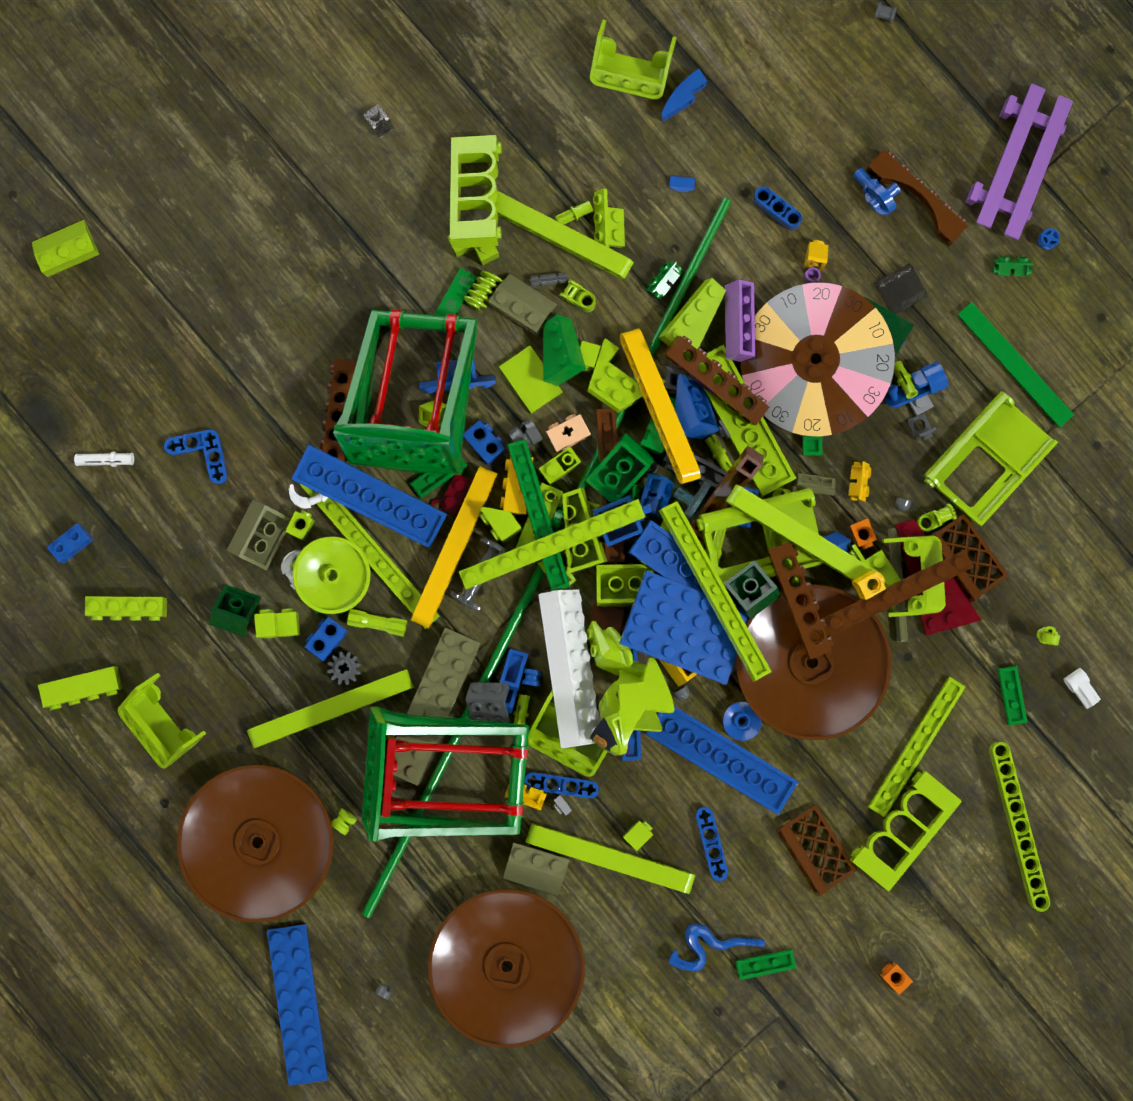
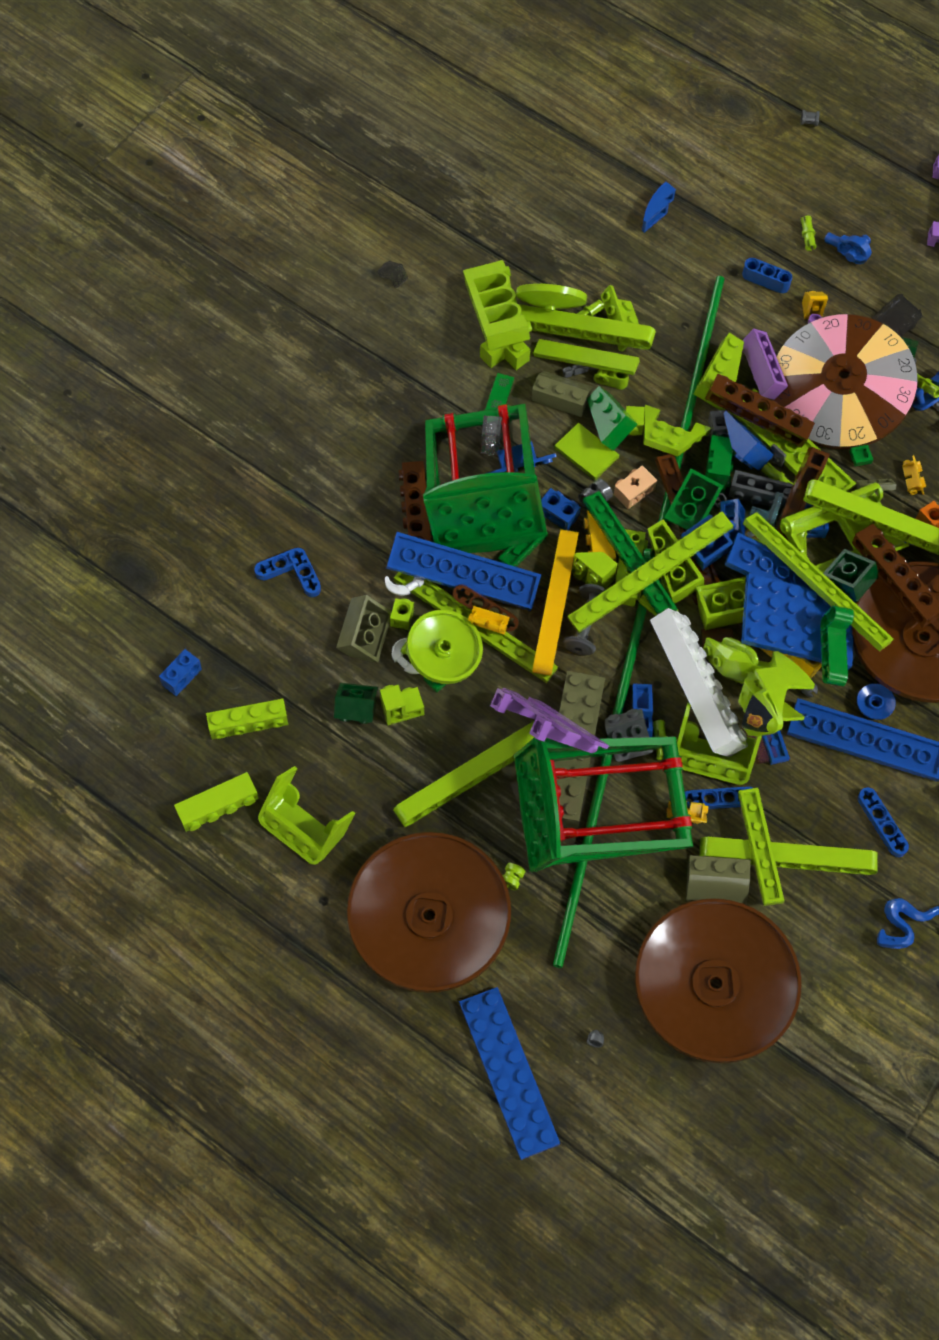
camera: 15 degrees left, 20 degrees down
lime slope [32,220,100,277] -> none
white pin [74,452,134,467] -> none
blue brick [305,617,349,662] -> none
dark grey gear [327,651,362,685] -> none
lime axle [347,609,407,637] -> none
dark red hinge [431,475,472,516] -> none
lime piece [464,271,503,313] -> none
blue wheel [522,668,543,687] -> none
lime slope [539,447,581,486] -> none
light grey plate [553,795,572,815] -> none
lime windscreen [590,20,677,99] -> none
yellow beam [620,328,701,484] -> none
lime brick [623,820,653,851] -> none
hinge [646,261,682,299] -> none
blue piece [669,176,695,192] -> none
reddish brown arch [866,149,968,246] -> none
none -> reddish brown beam [453,584,519,631]
none -> yellow hinge [468,606,510,635]
none -> clear brick [481,415,502,455]
none -> medium lavender fence [490,688,609,753]
none -> lime dish [516,284,587,311]
none -> lime tile [533,339,640,375]
none -> lime tile [738,788,784,906]
none -> lime pin [801,216,817,251]
none -> green beam [820,606,854,686]

